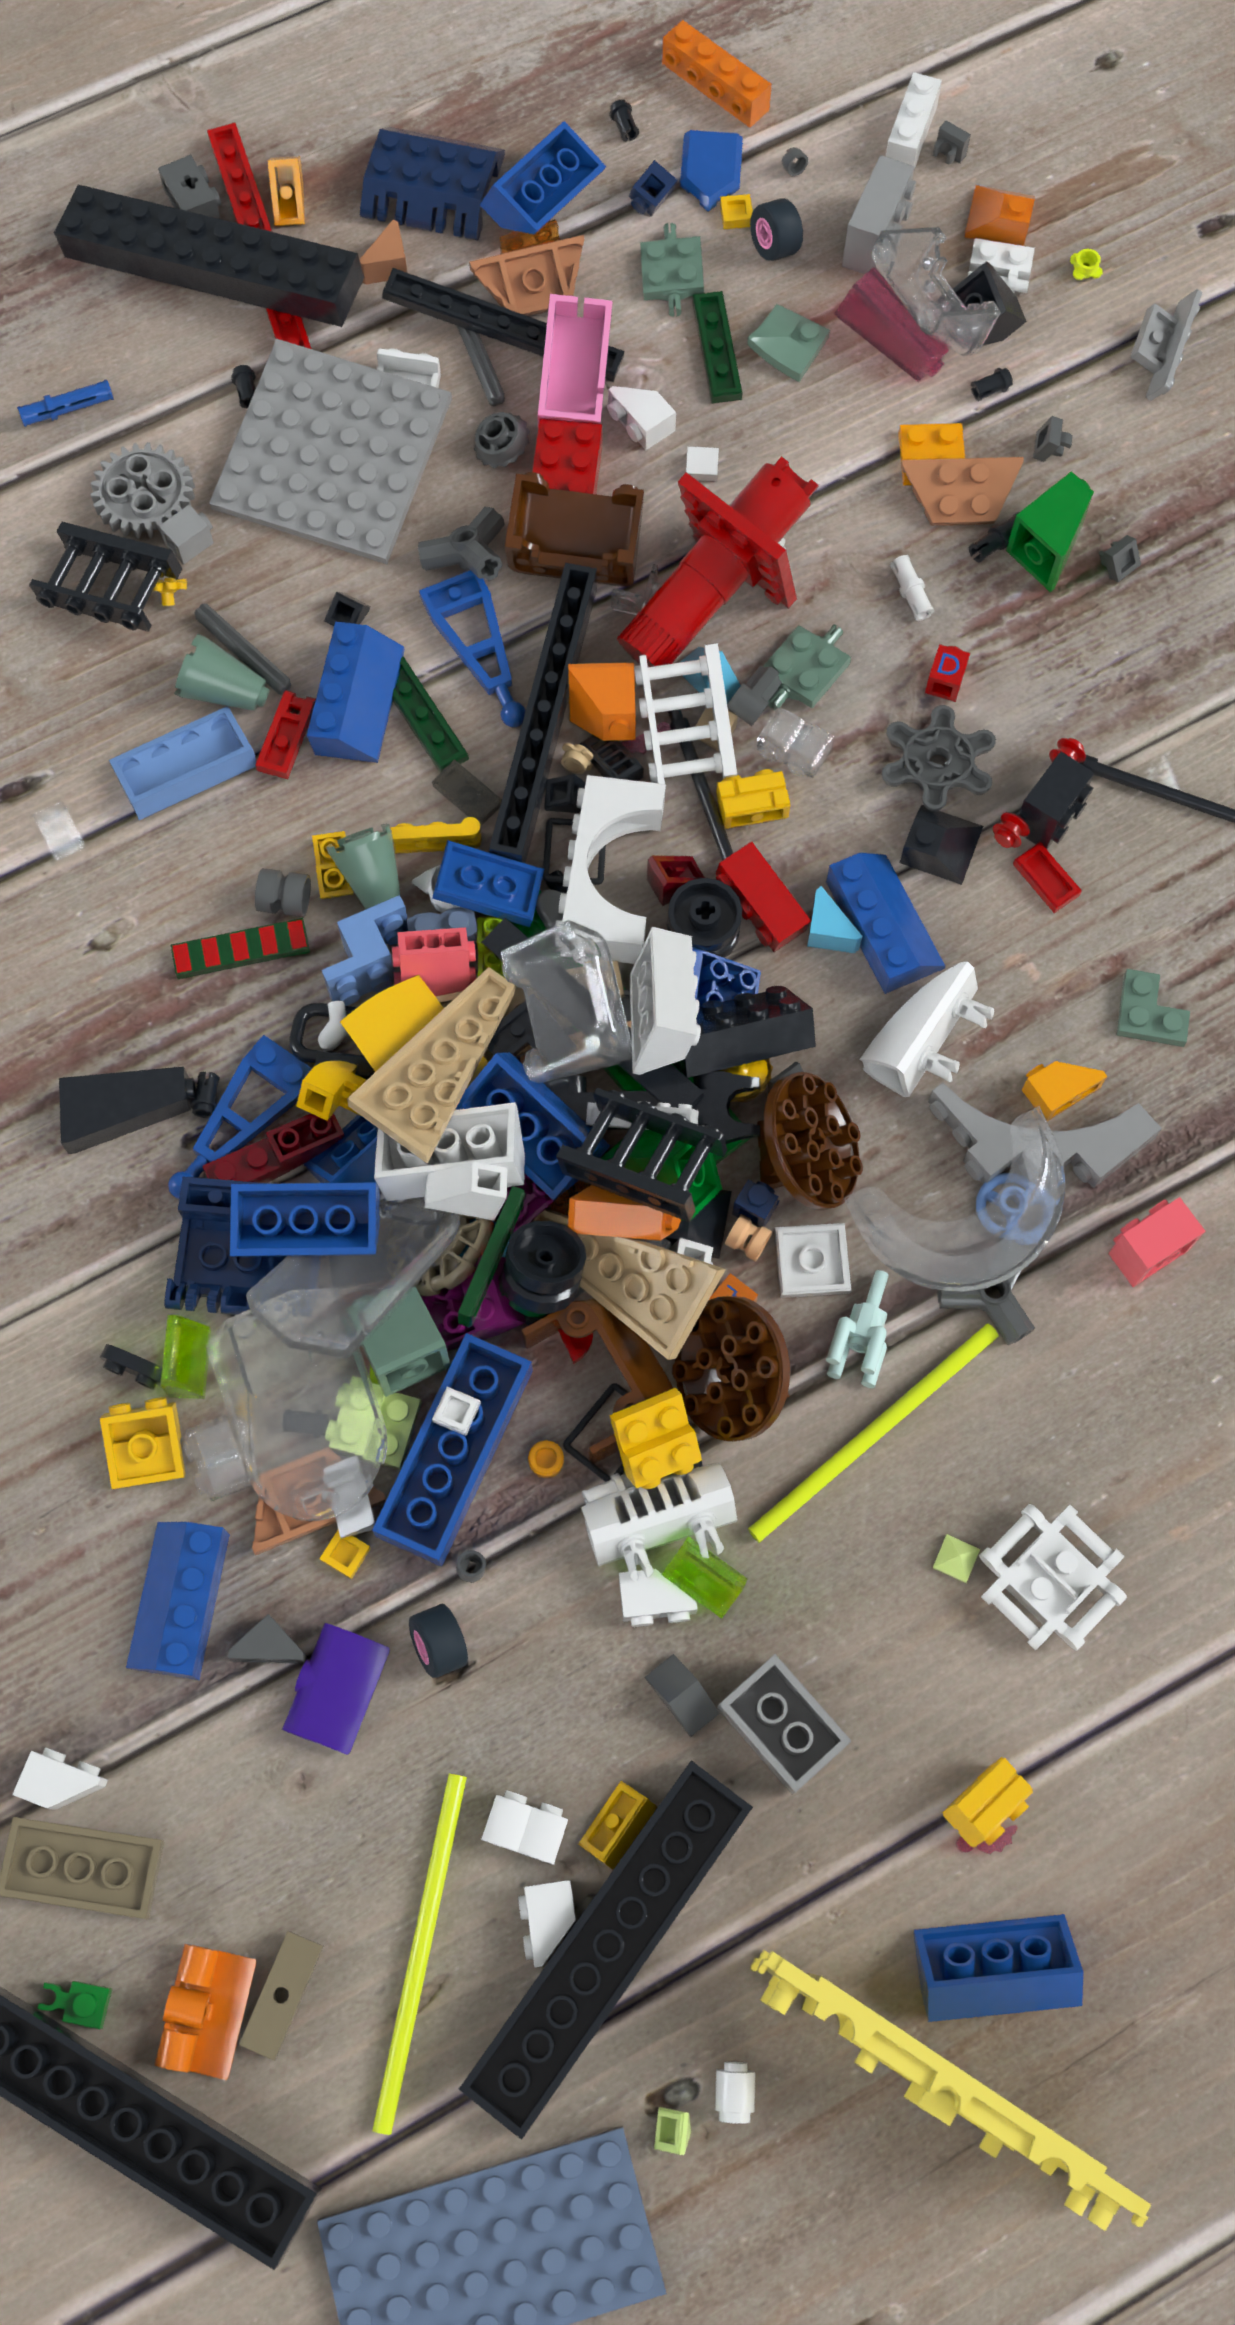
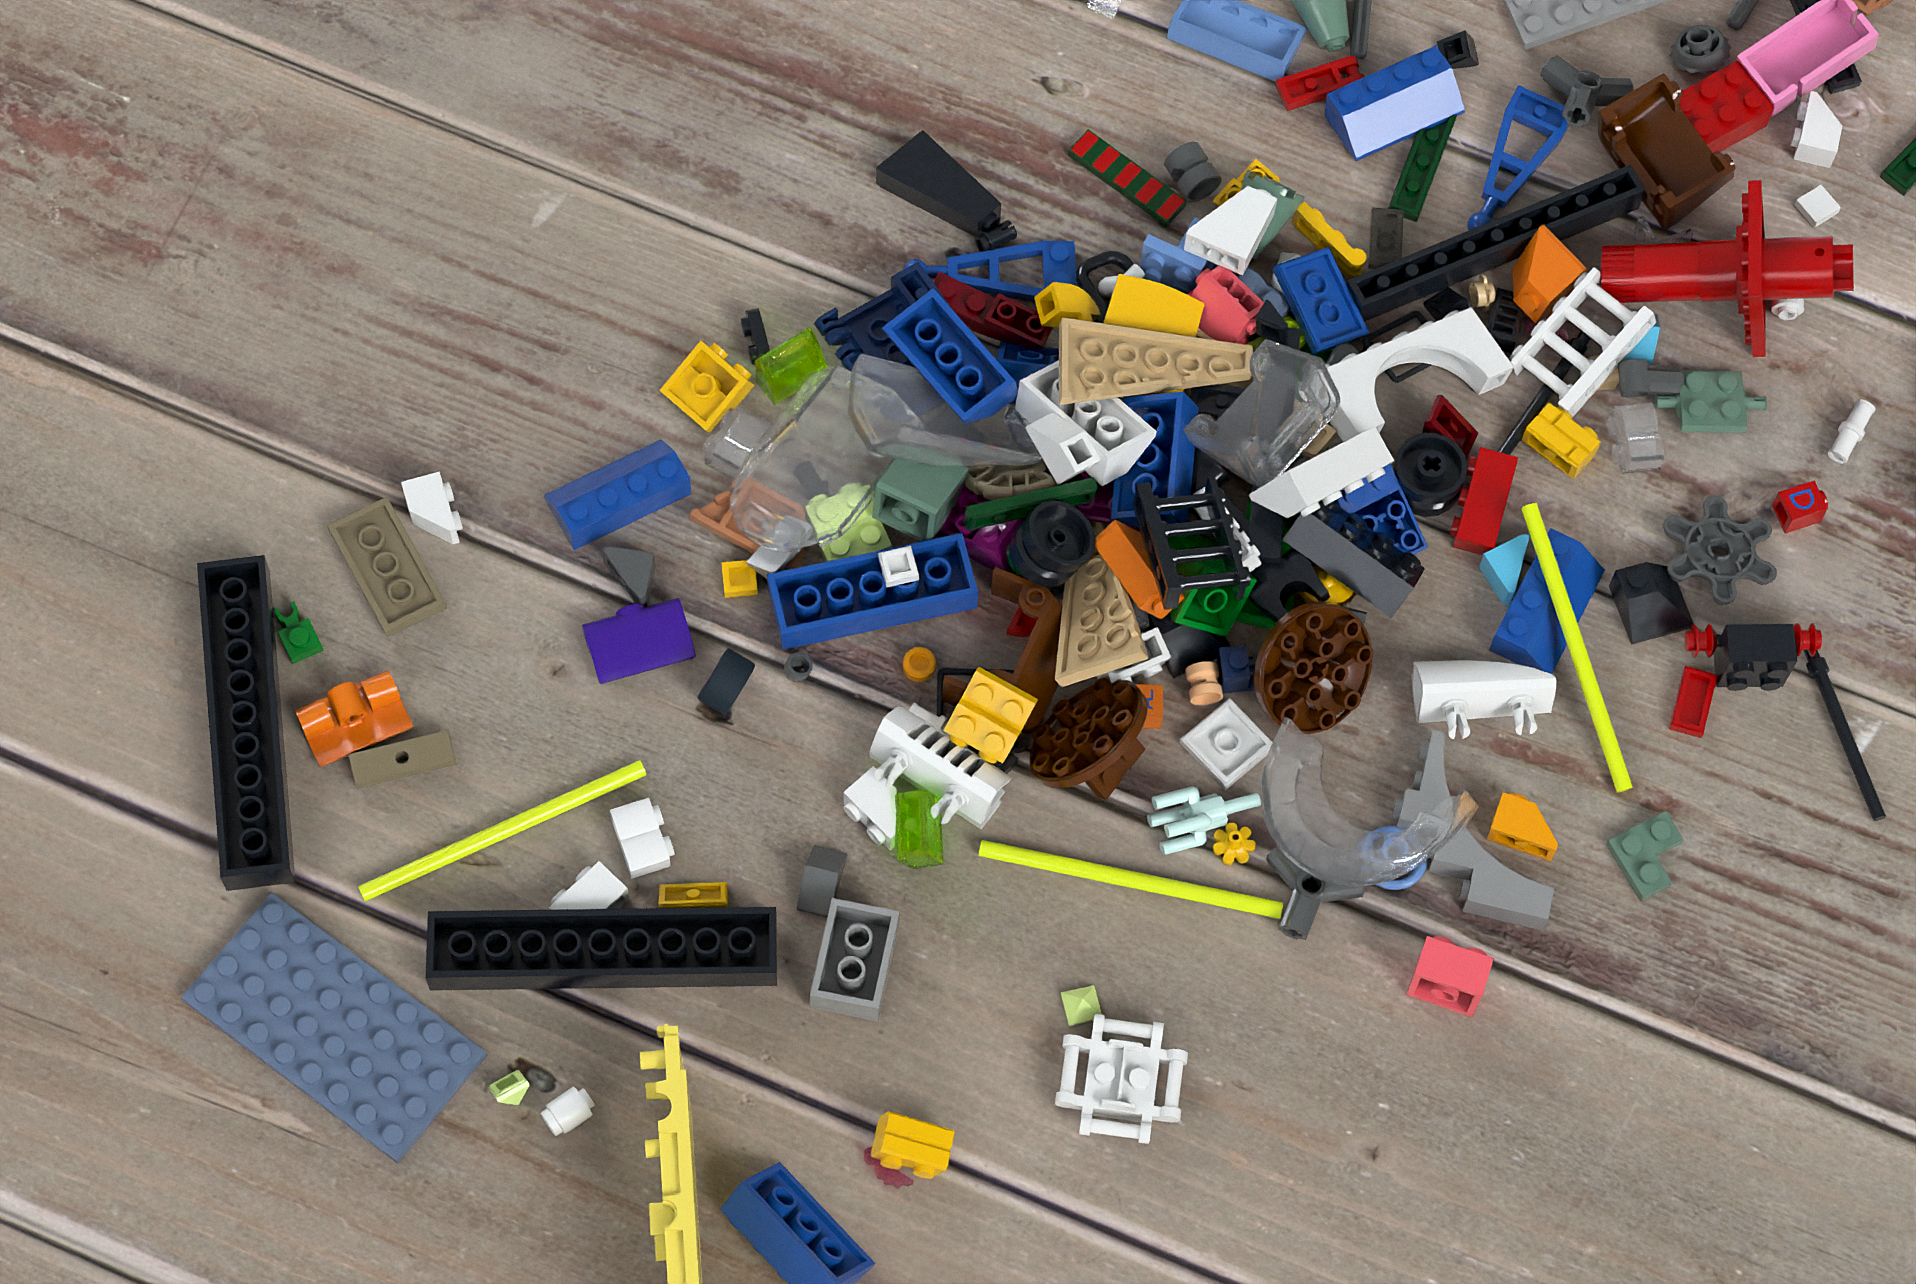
camera: 50 degrees right, 5 degrees down
none -> white slope [1184,186,1278,275]
none -> yellow plant [1212,823,1256,866]
none -> black slope [1256,299,1288,345]
none -> neon yellow piece [1521,503,1633,793]

